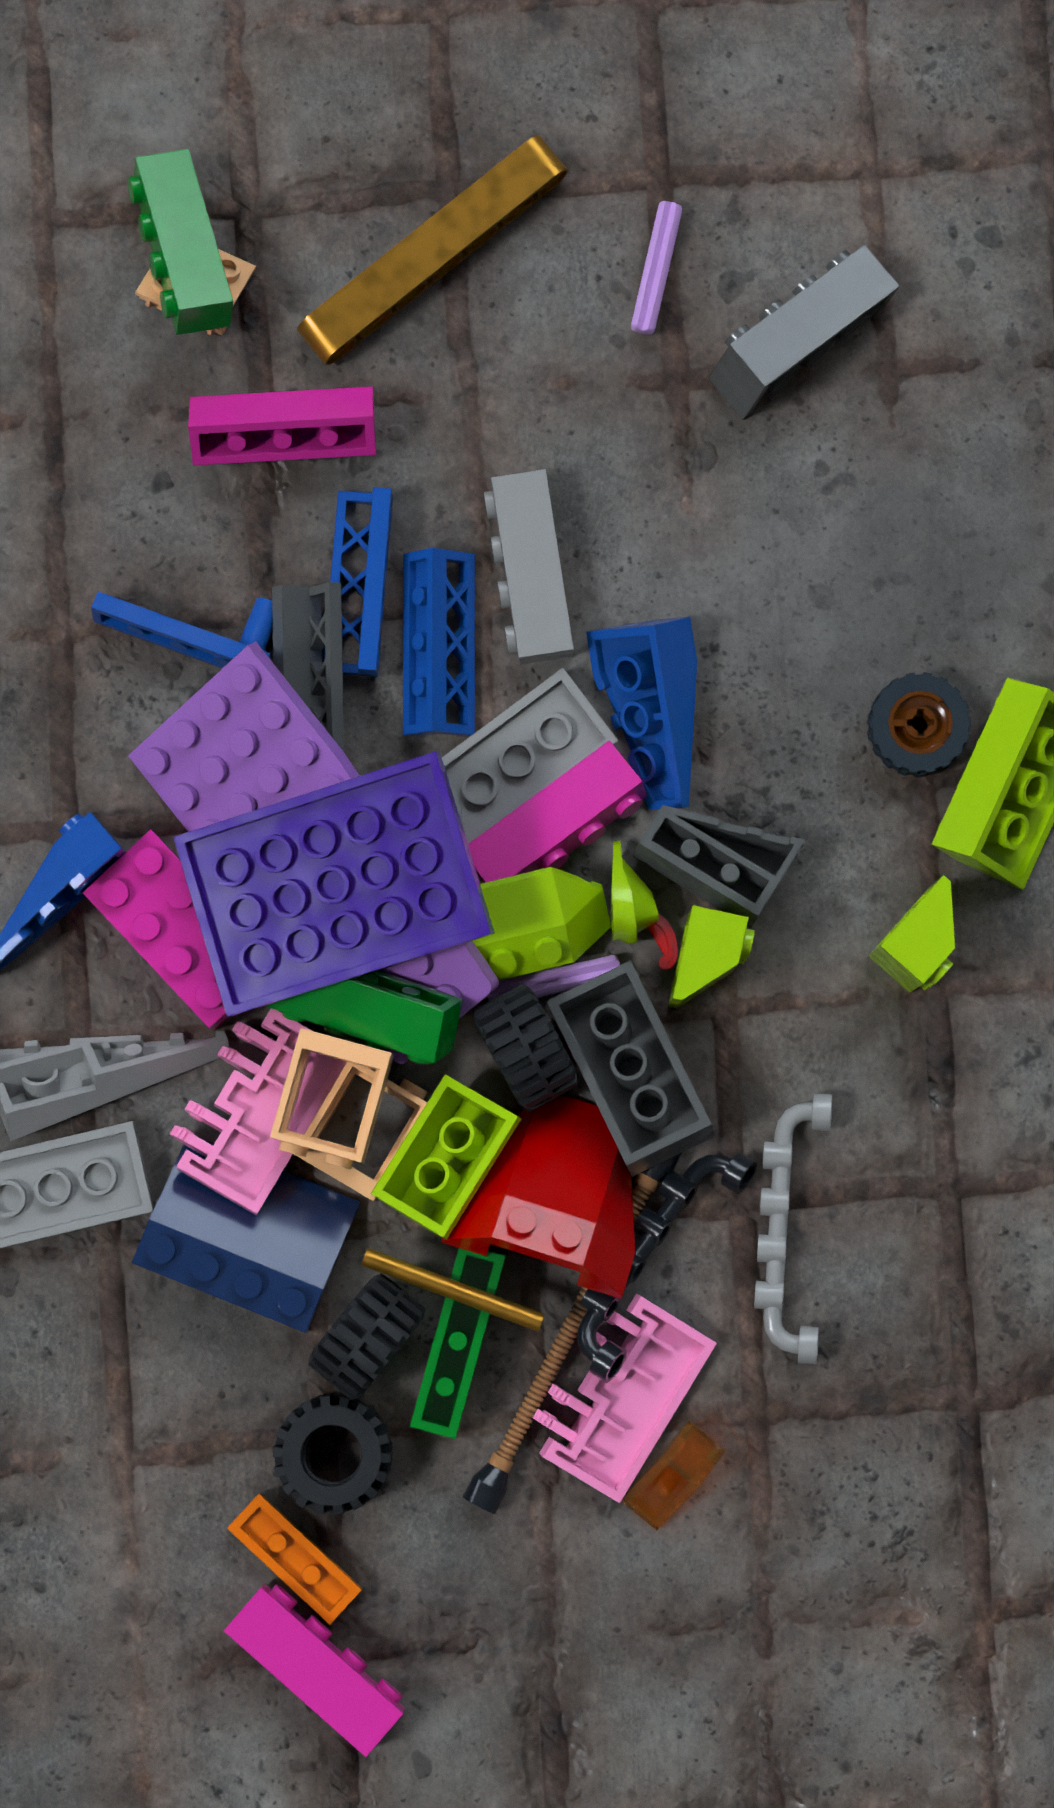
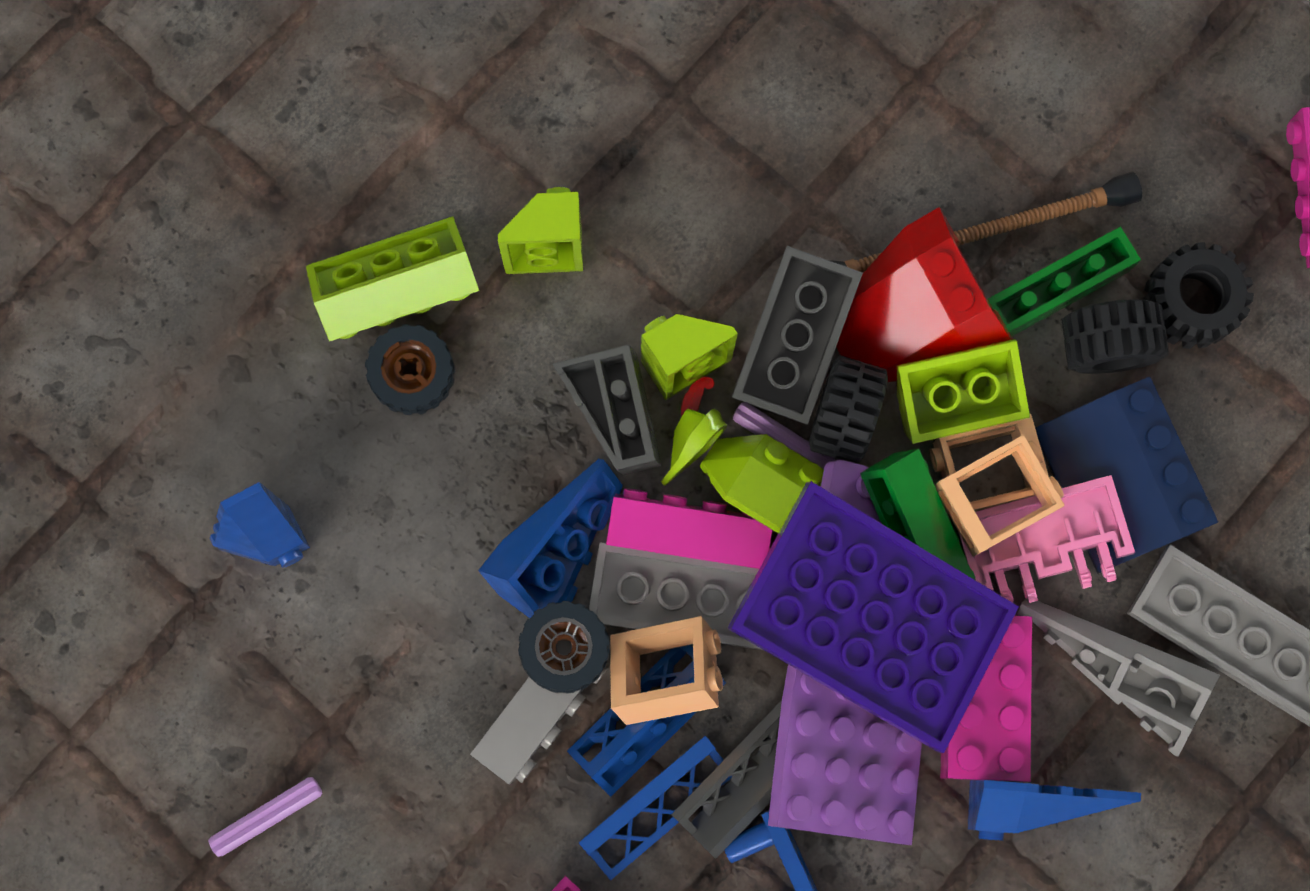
camera: 140 degrees left, 5 degrees down
orange plate [227,1493,362,1625] -> none
pearl gold bar [361,1248,545,1332] -> none
bright pink hinge [533,1293,717,1503] -> none
black bar [578,1153,757,1383] -> none
clear orange slope [622,1421,725,1531] -> none
wedge [709,245,900,420] -> none
light grey bar [754,1093,833,1365] -> none
none -> blue wedge [209,482,310,568]
none -> black wheel [518,601,610,694]
none -> light nougat window [610,616,723,725]

